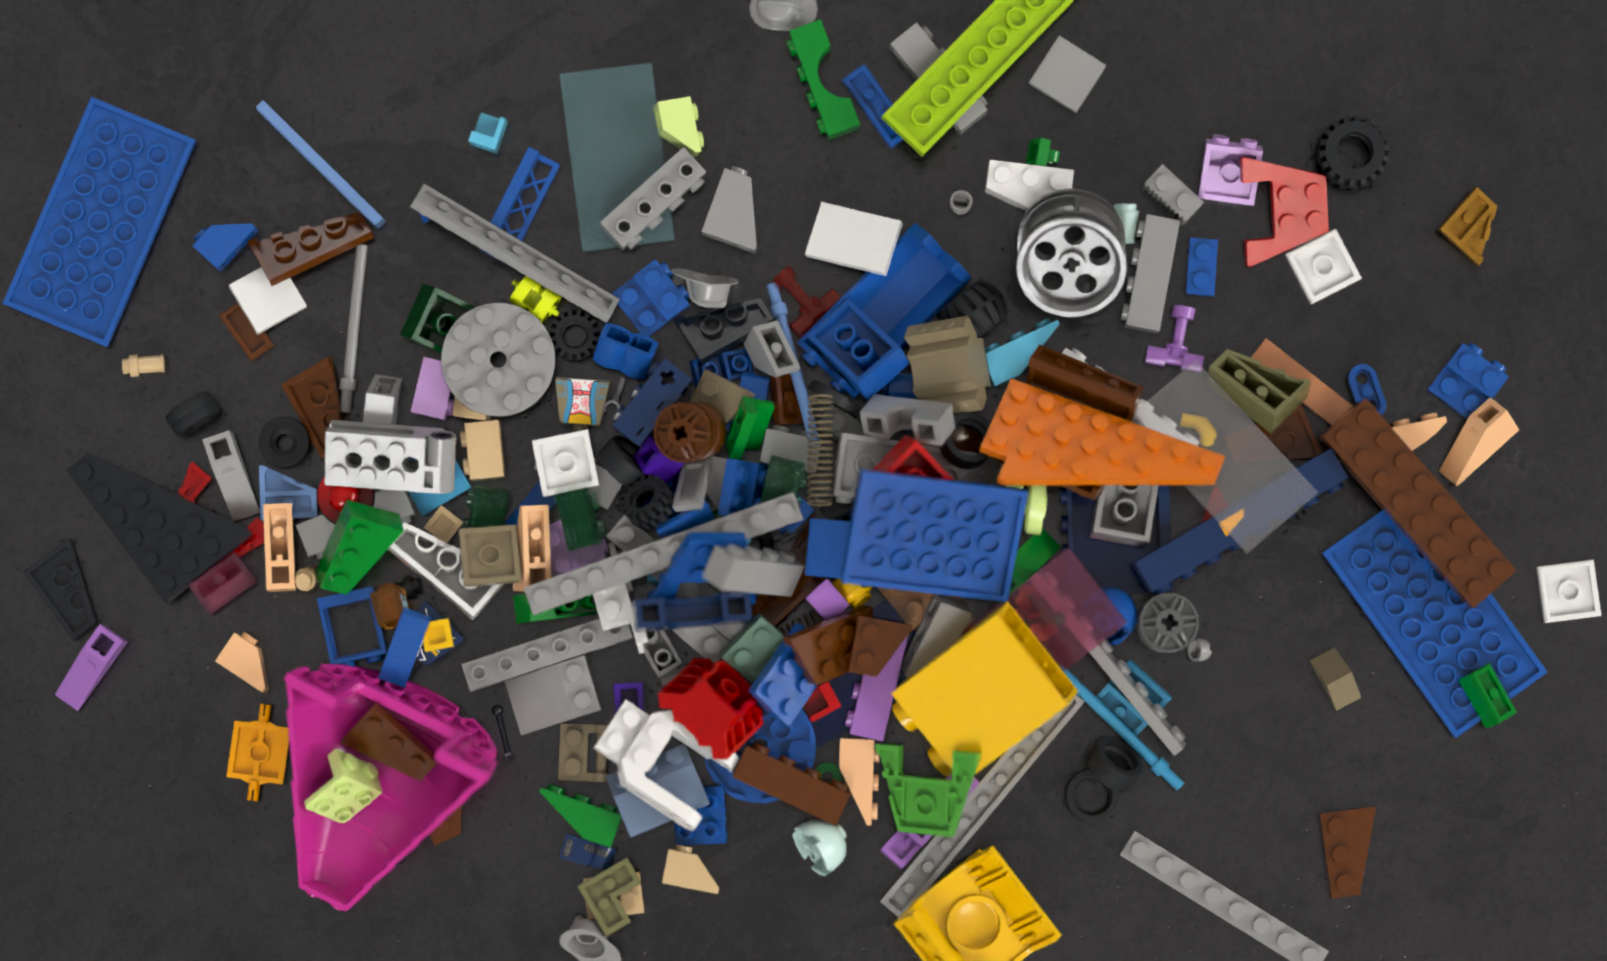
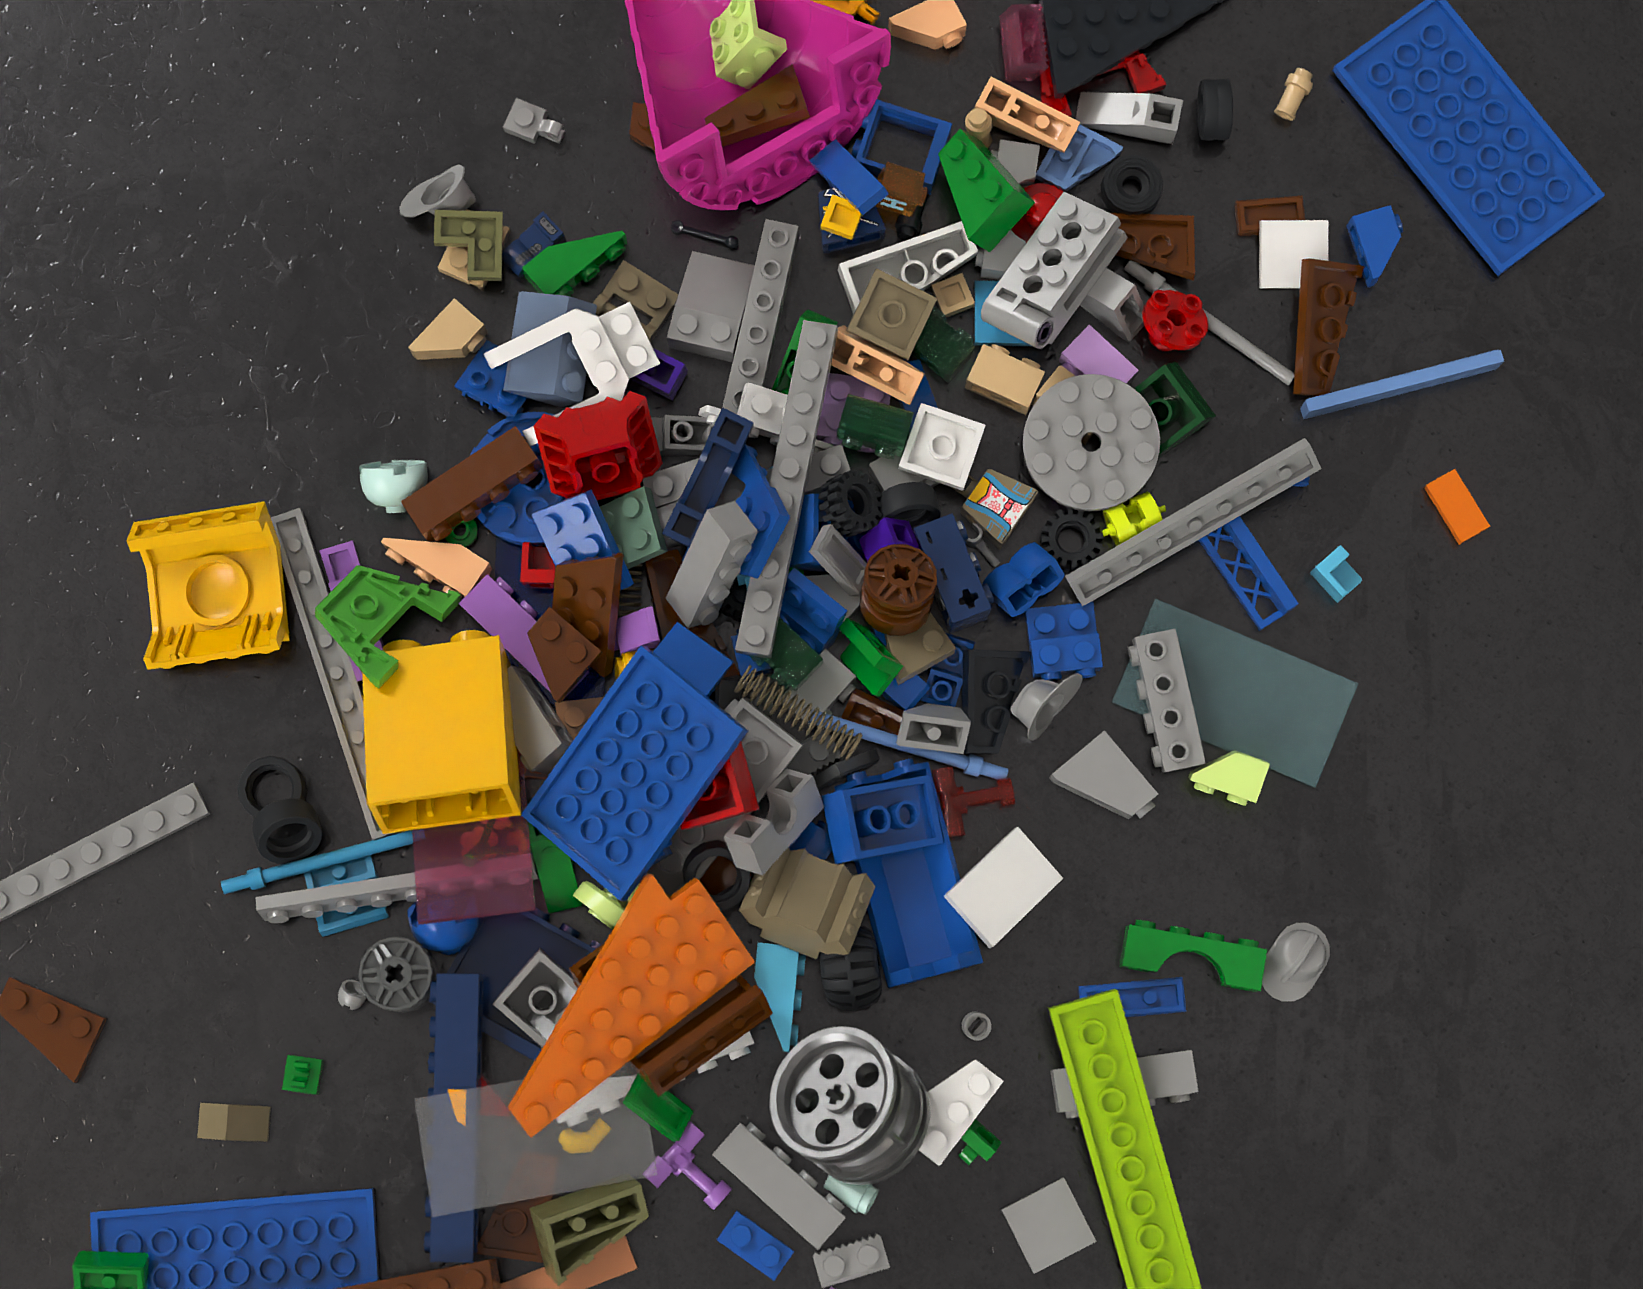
camera: 120 degrees right, 5 degrees down
none -> green tile [282,1055,324,1095]
none -> light grey plate [503,98,565,144]
none -> green tile [623,1073,694,1142]
none -> red plate [1142,290,1208,351]
none -> orange tile [1424,469,1490,545]

